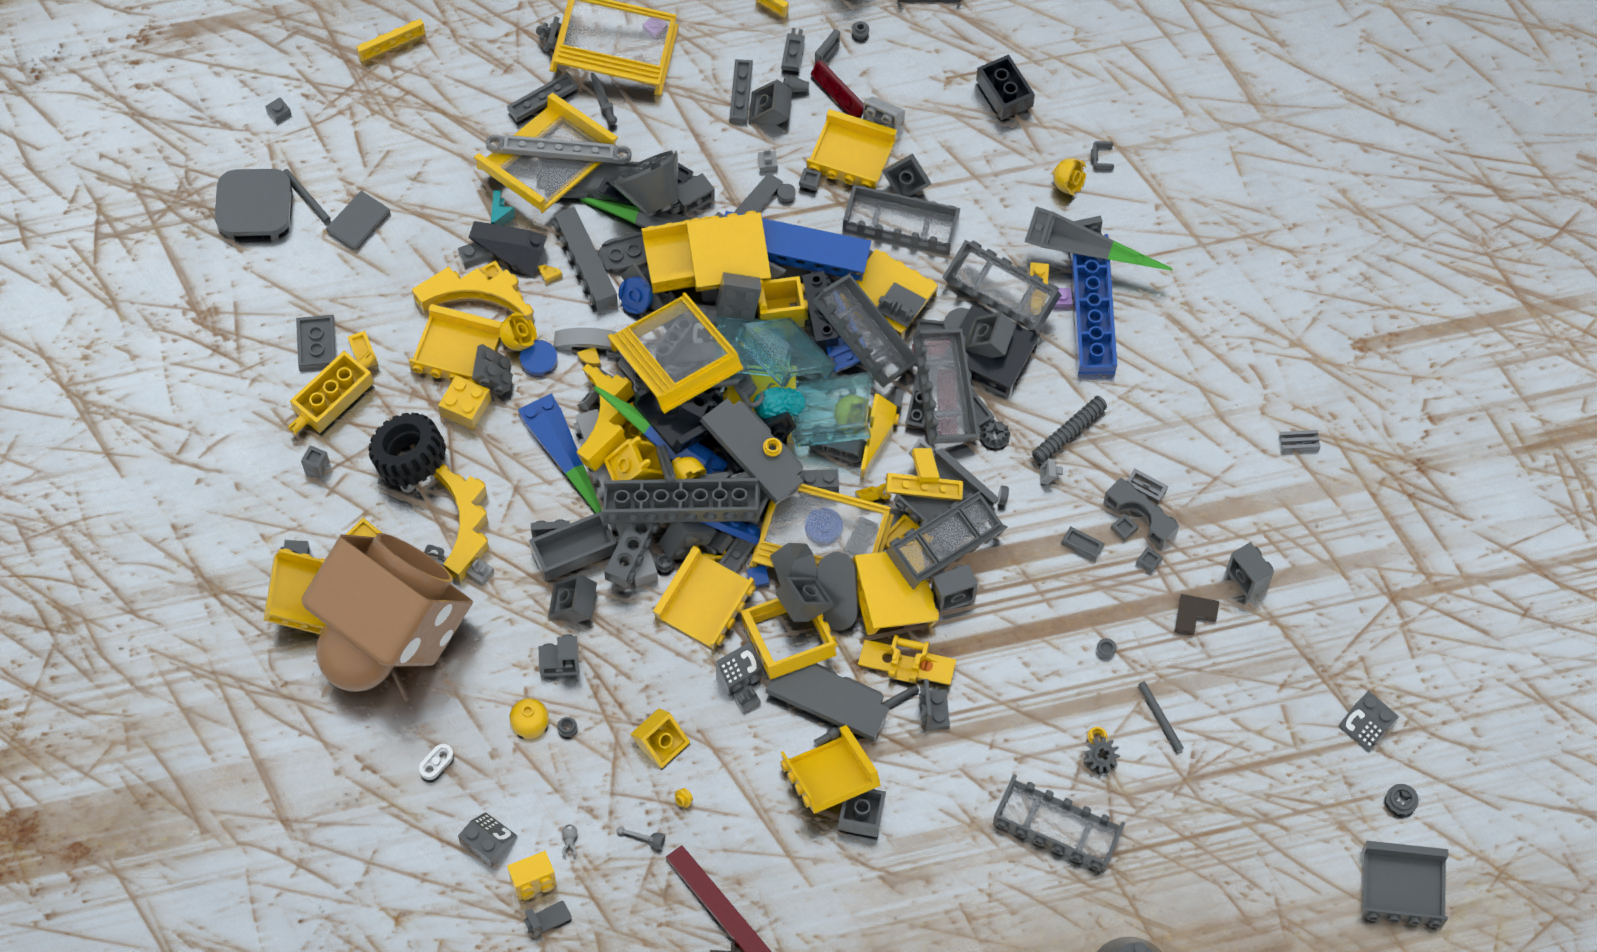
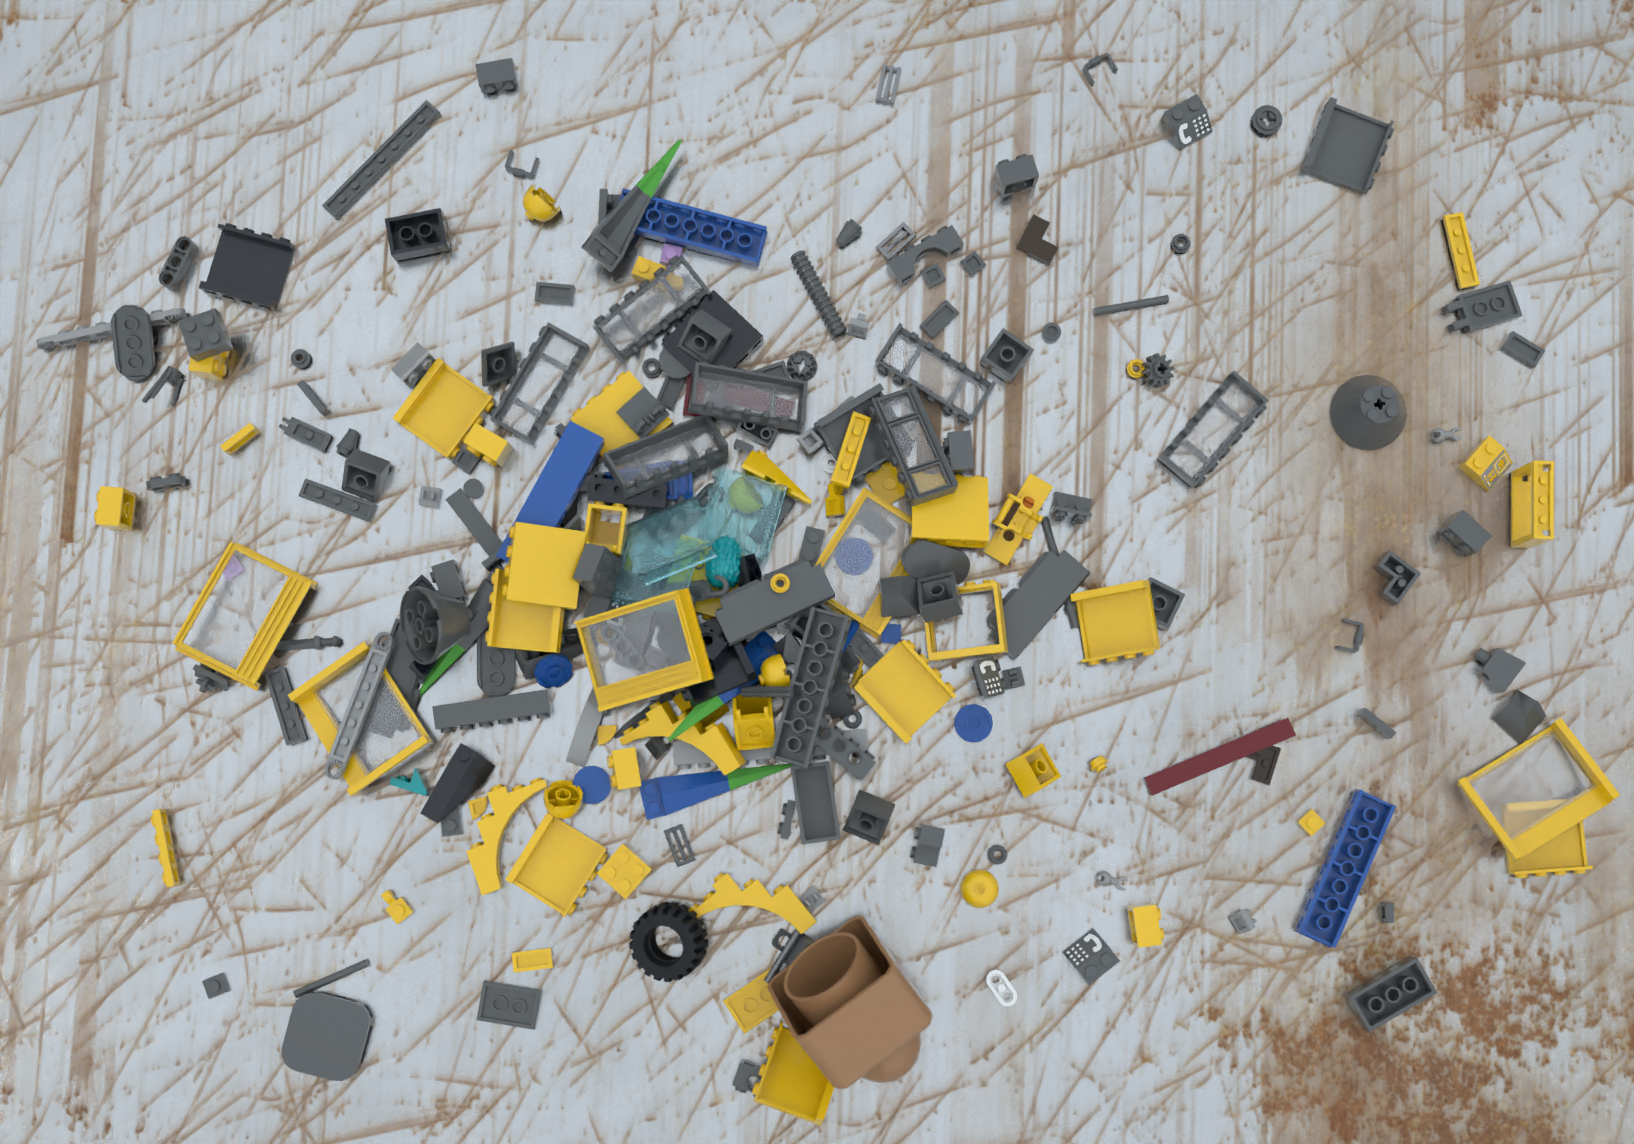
camera: 70 degrees left, 20 degrees up
yellow brick [287,351,377,435] -> none
dark grey panel [301,445,330,478] -> none
dark grey tile [326,191,390,250] -> none
dark grey plate [472,344,513,394] -> none
dark grey bracket [523,900,572,937] -> none
yellow tile [538,265,563,284] -> none
hinge [617,826,666,850] -> none
dark red tile [810,60,864,118] -> none
yellow tile [911,448,940,482] -> none
dark grey tile [998,485,1009,505] -> none
none -> dark grey tile [322,100,441,220]
none -> yellow plate [381,890,414,925]
none -> yellow brick [463,423,514,467]
none -> dark grey piece [475,58,519,93]
none -> dark grey tile [535,282,575,305]
none -> yellow brick [606,747,641,791]
none -> dark grey plate [642,358,661,377]
none -> dark grey tile [664,824,696,867]
none -> dark grey cone [835,219,862,247]
none -> clear window [875,323,996,424]
none -> blue tile [954,704,993,743]
none -> dark grey brick [980,328,1034,385]
none -> dark grey piece [1082,53,1118,85]
none -> dark grey plate [1171,234,1191,253]

